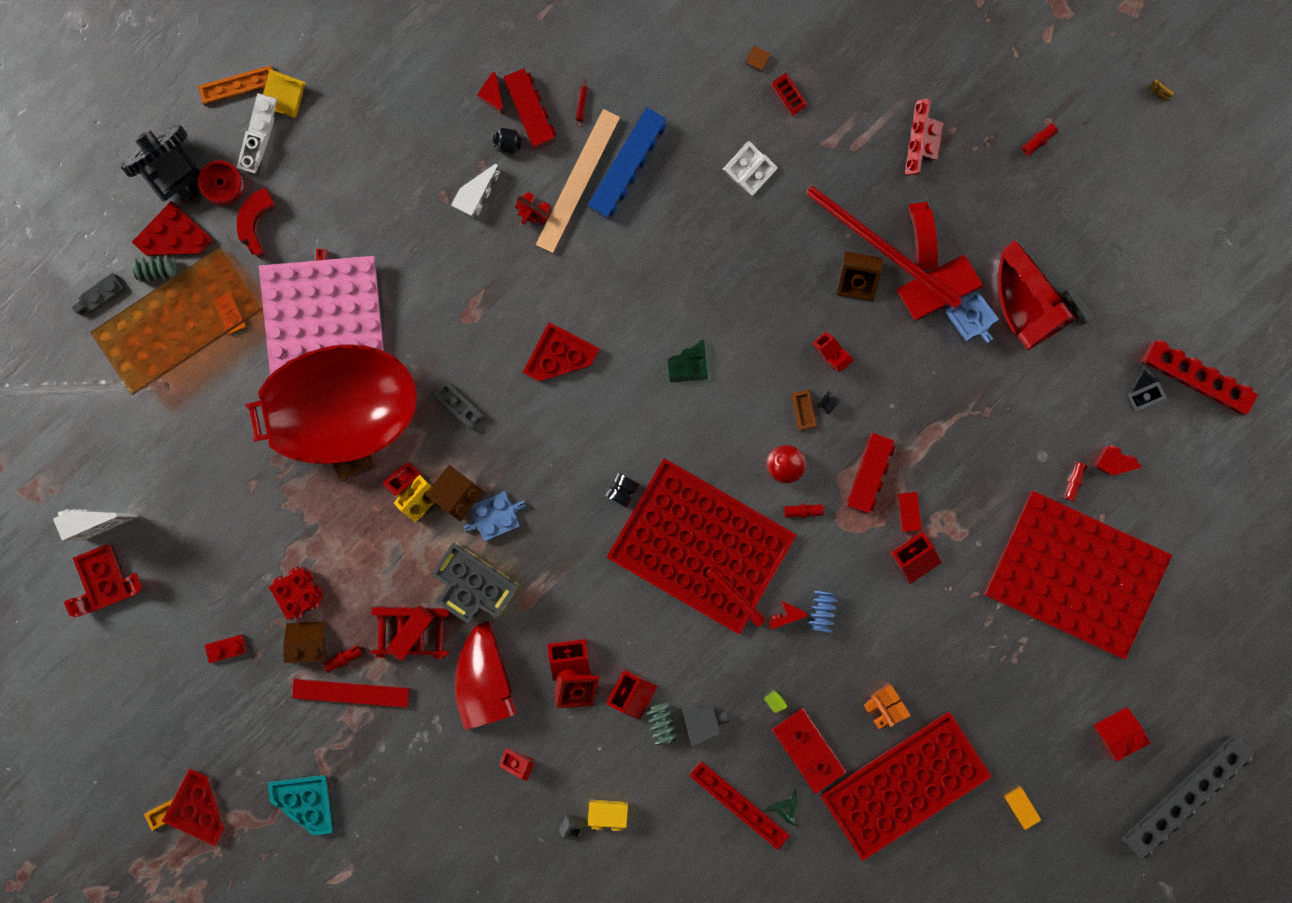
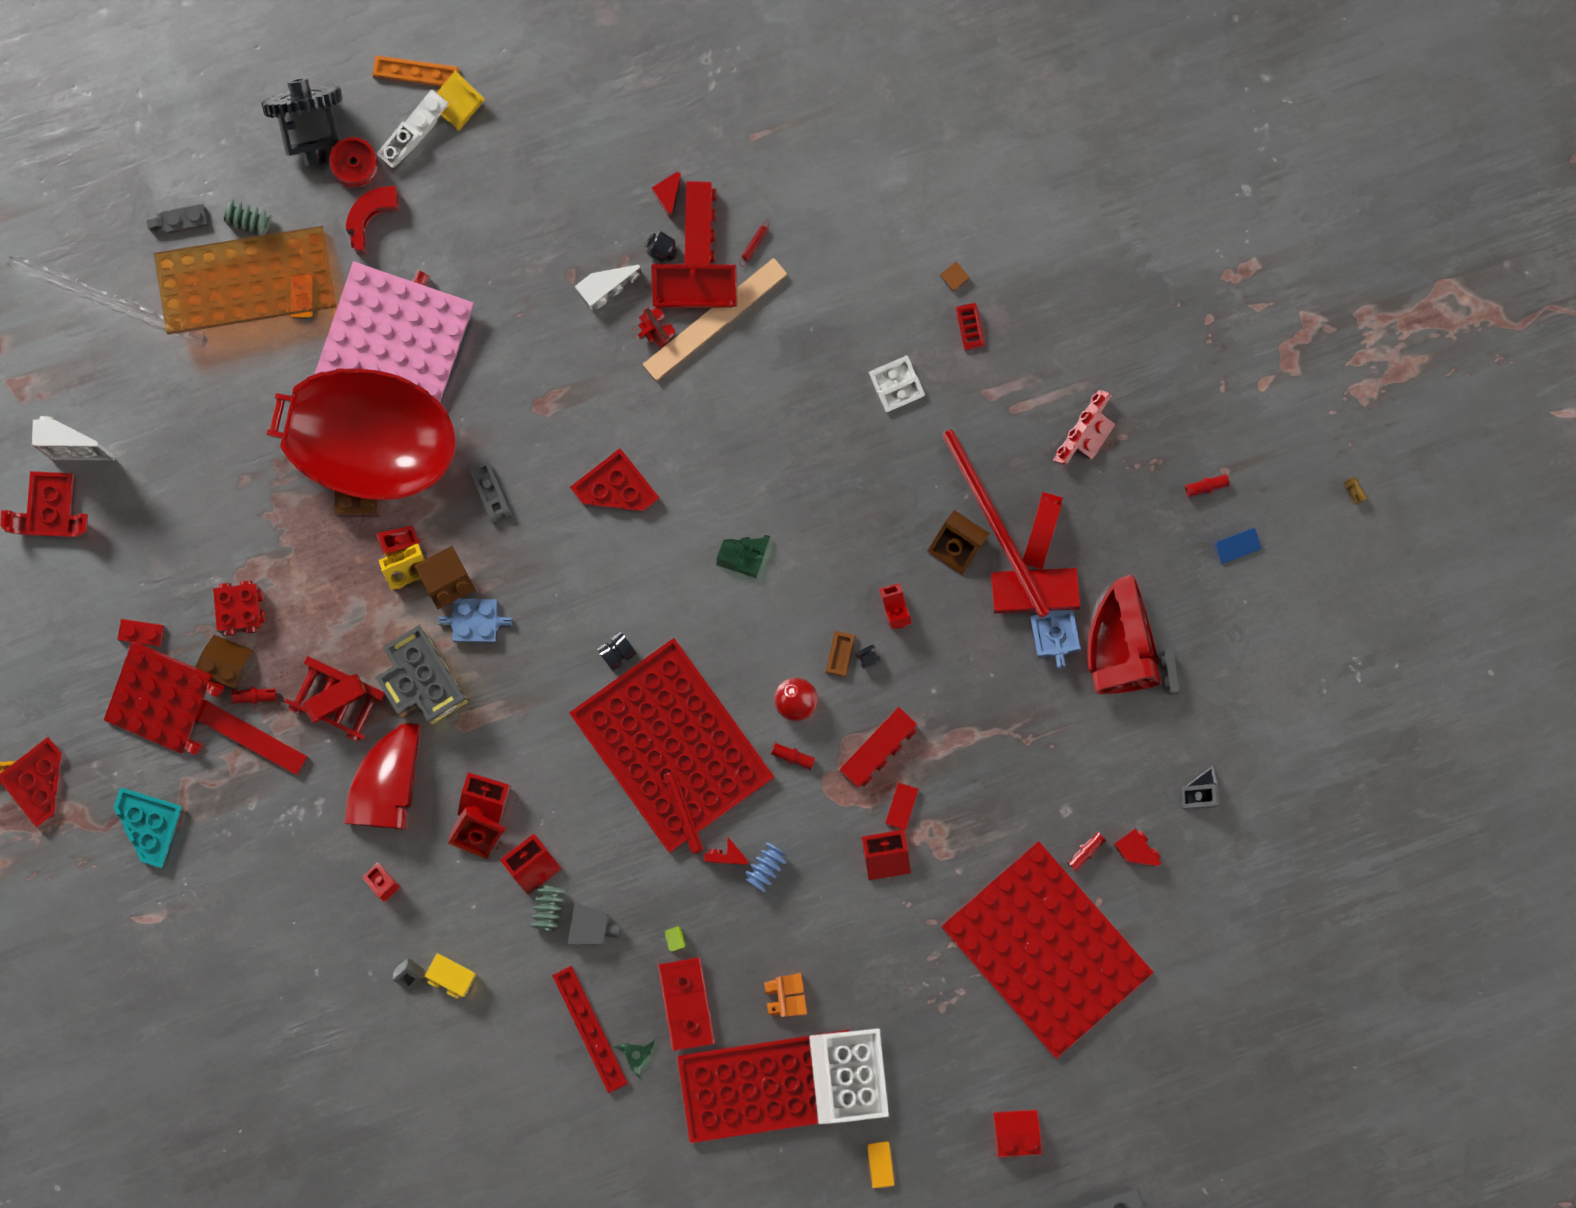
camera: 25 degrees right, 5 degrees down
red plate [132,201,214,256] -> none
blue brick [588,107,667,220] -> none
red brick [1141,340,1259,416] -> none
none -> red plate [104,641,224,755]
none -> red container [651,264,738,308]
none -> white slope [810,1029,889,1124]
none -> blue slope [1213,528,1261,564]

